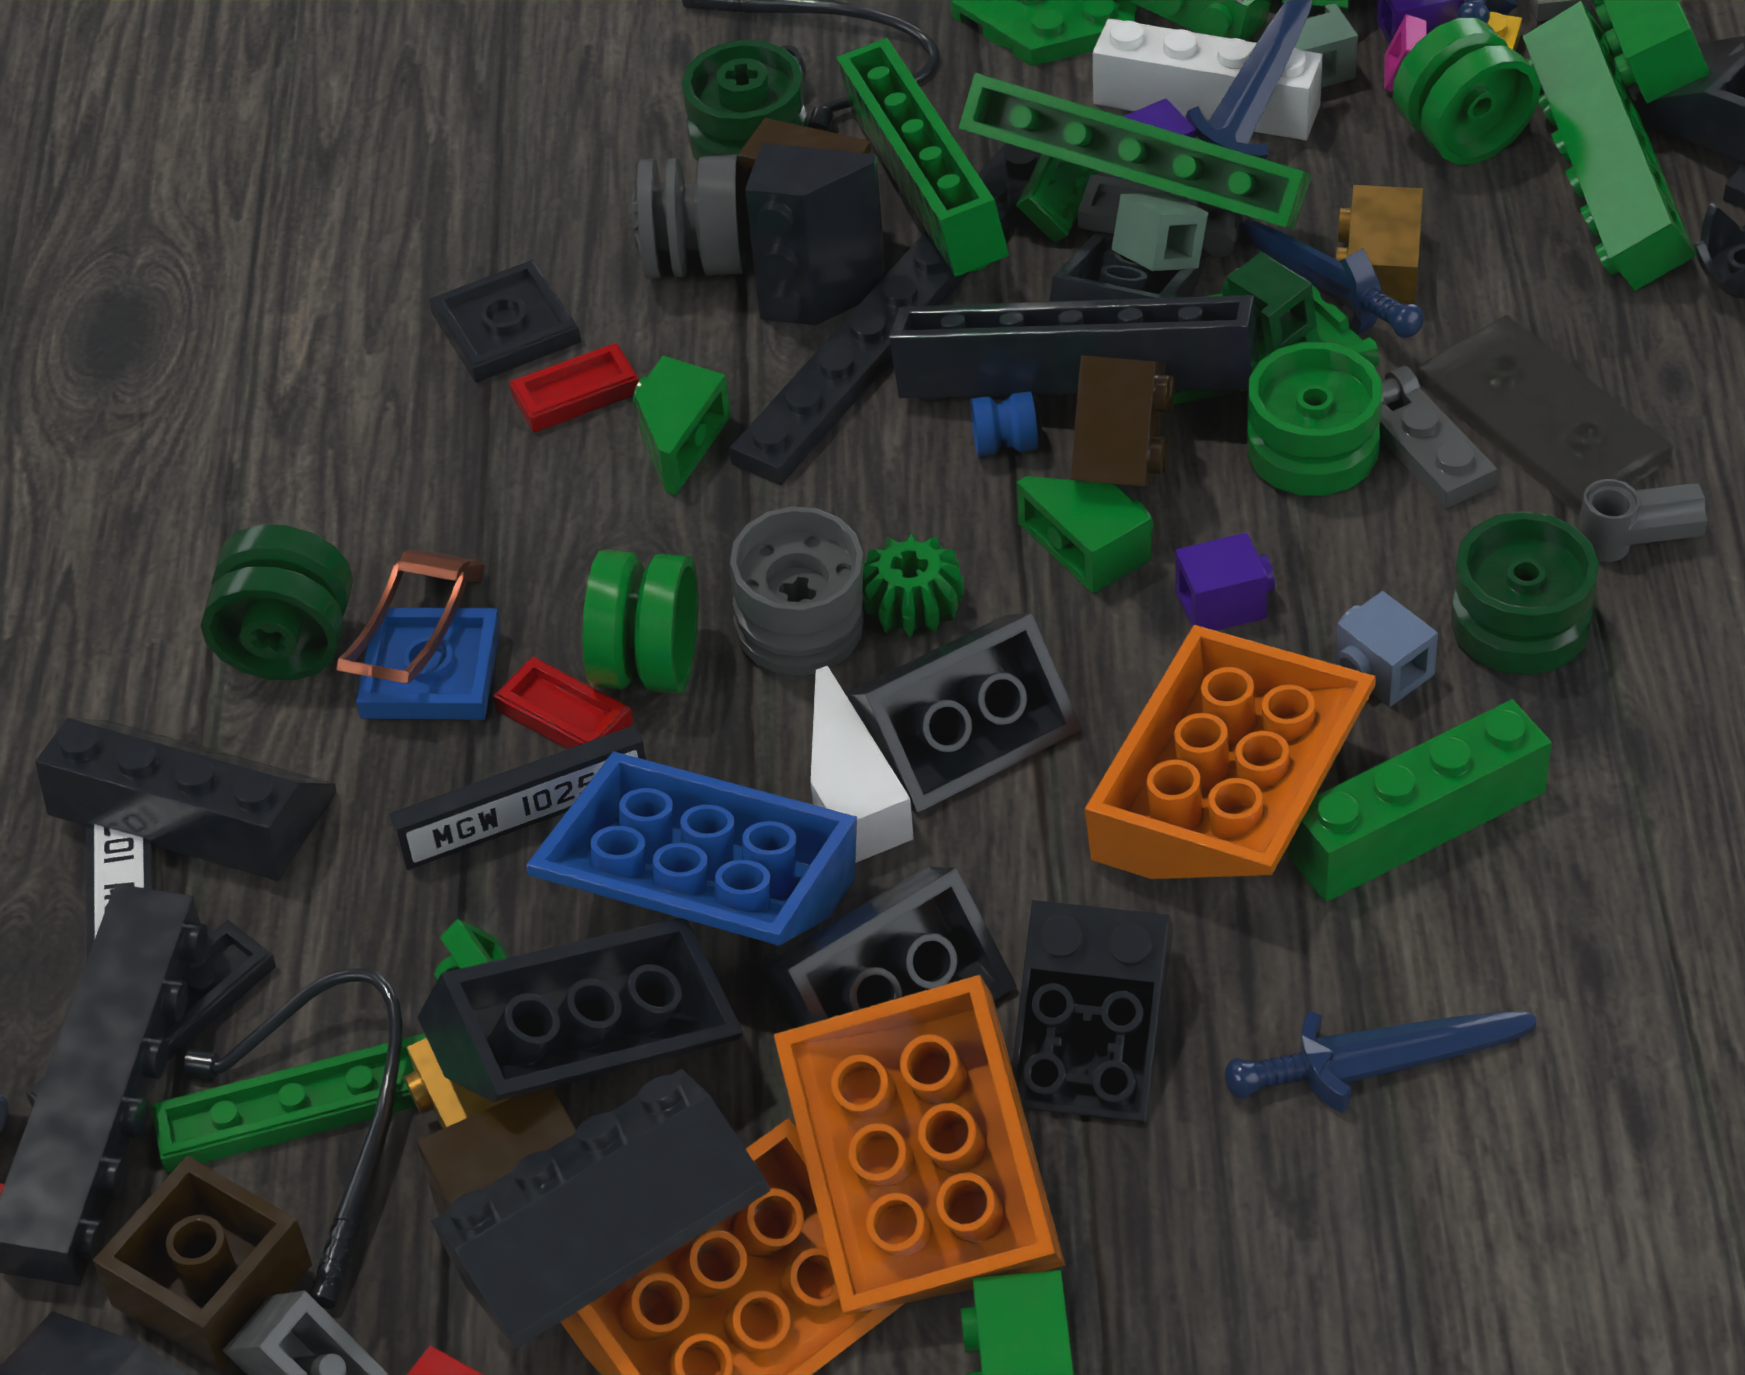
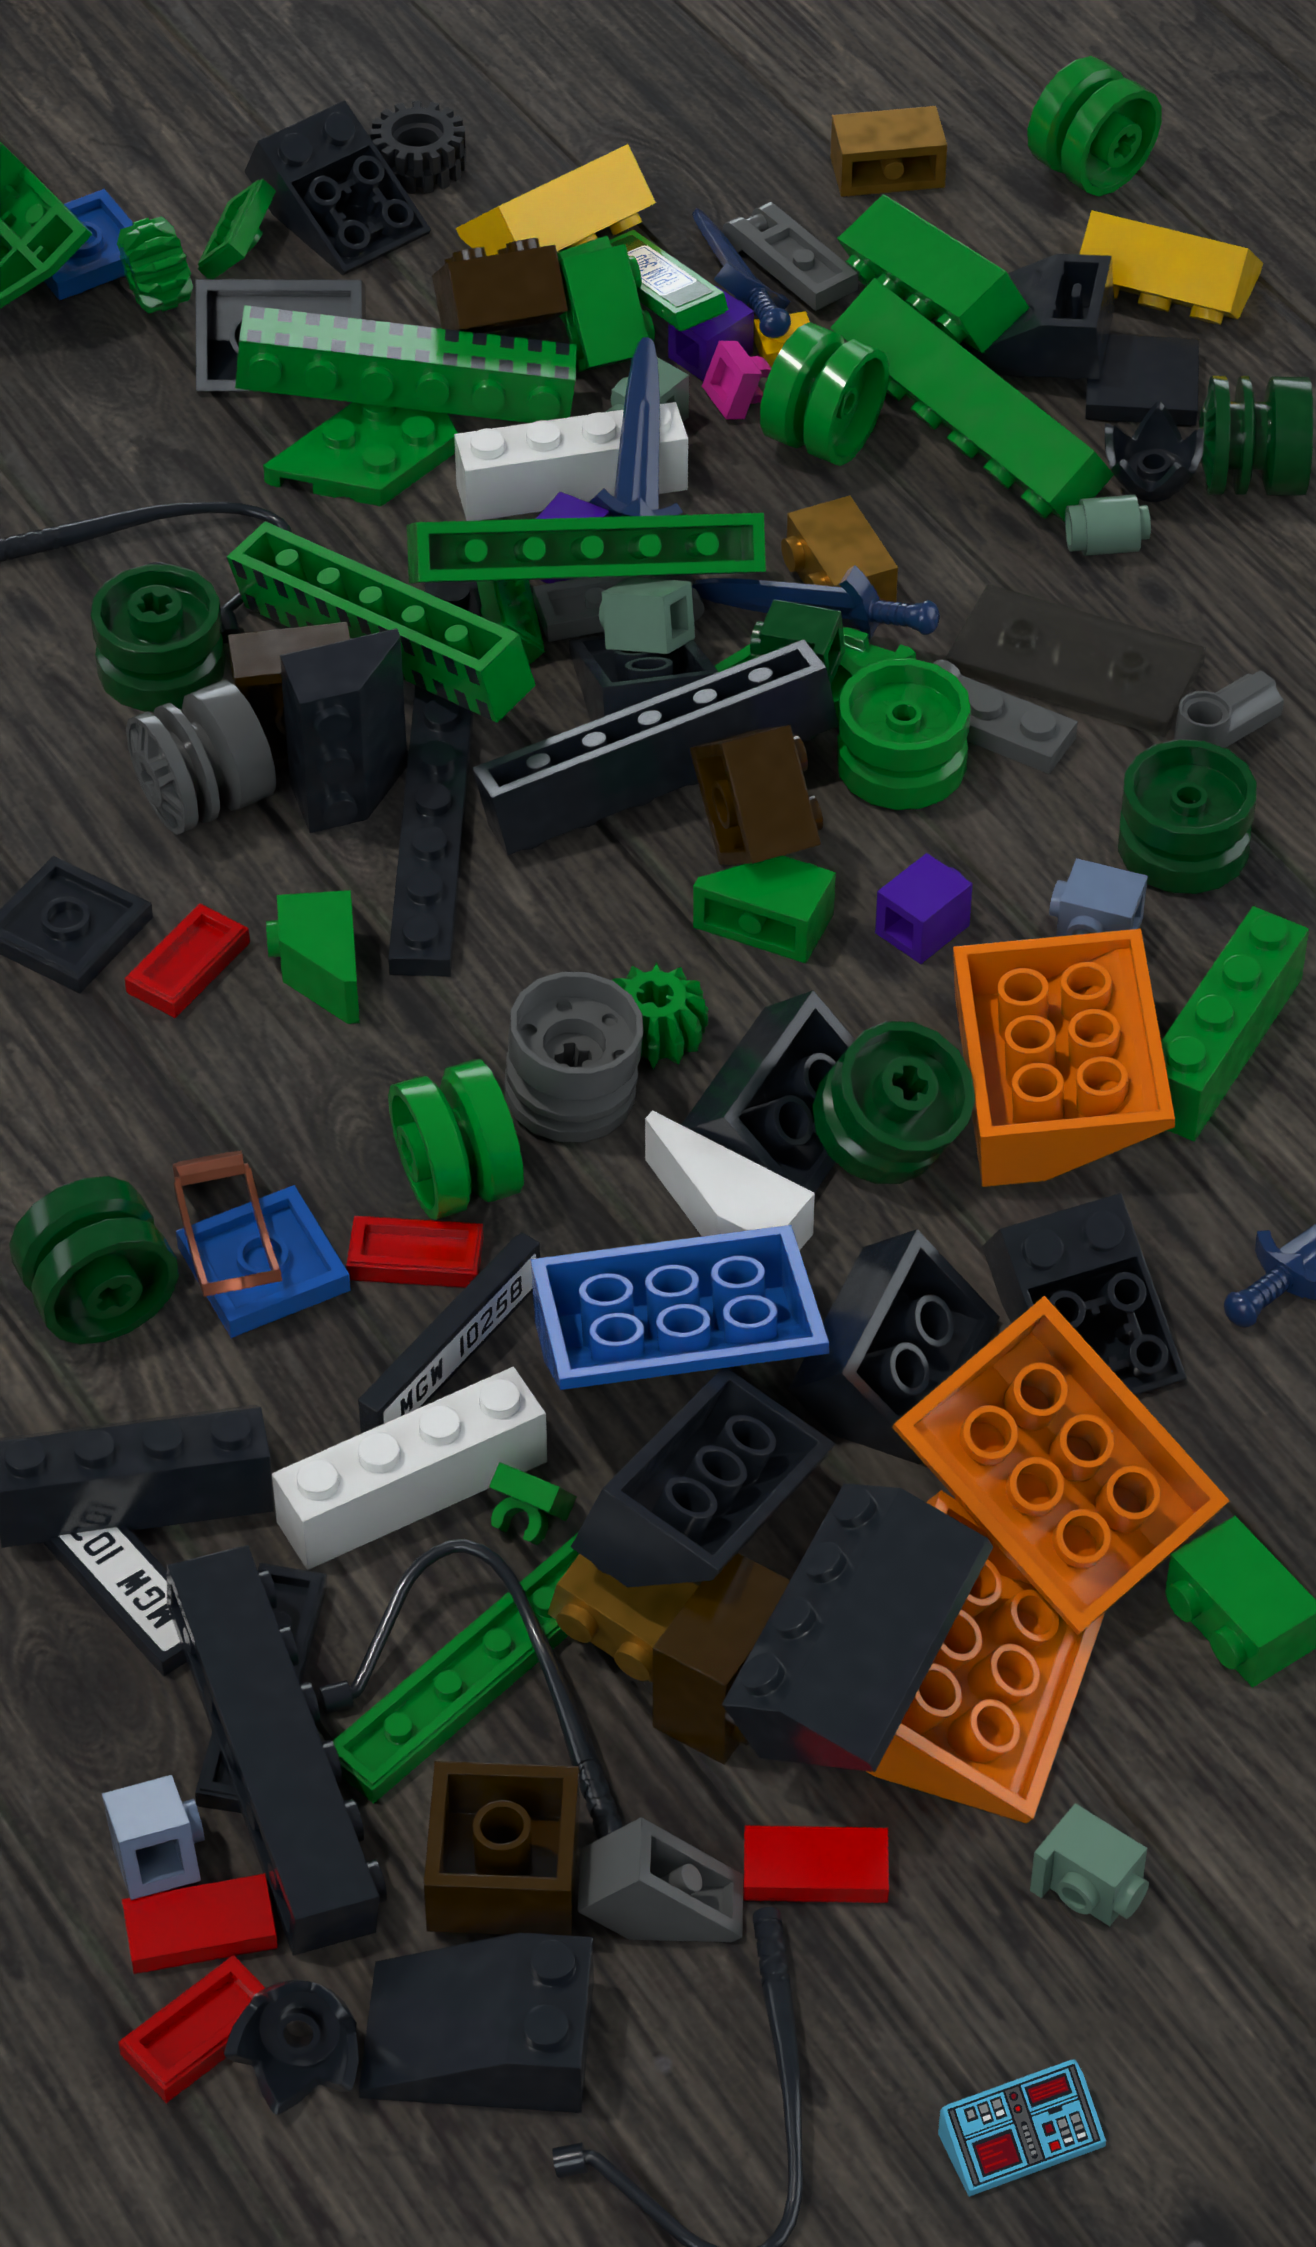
camera: 35 degrees left, 0 degrees up
blue wheel [970,392,1038,457] -> none
none -> white brick [272,1366,547,1570]
none -> dark green wheel [813,1021,975,1184]
none -> sand green brick [1065,494,1151,556]

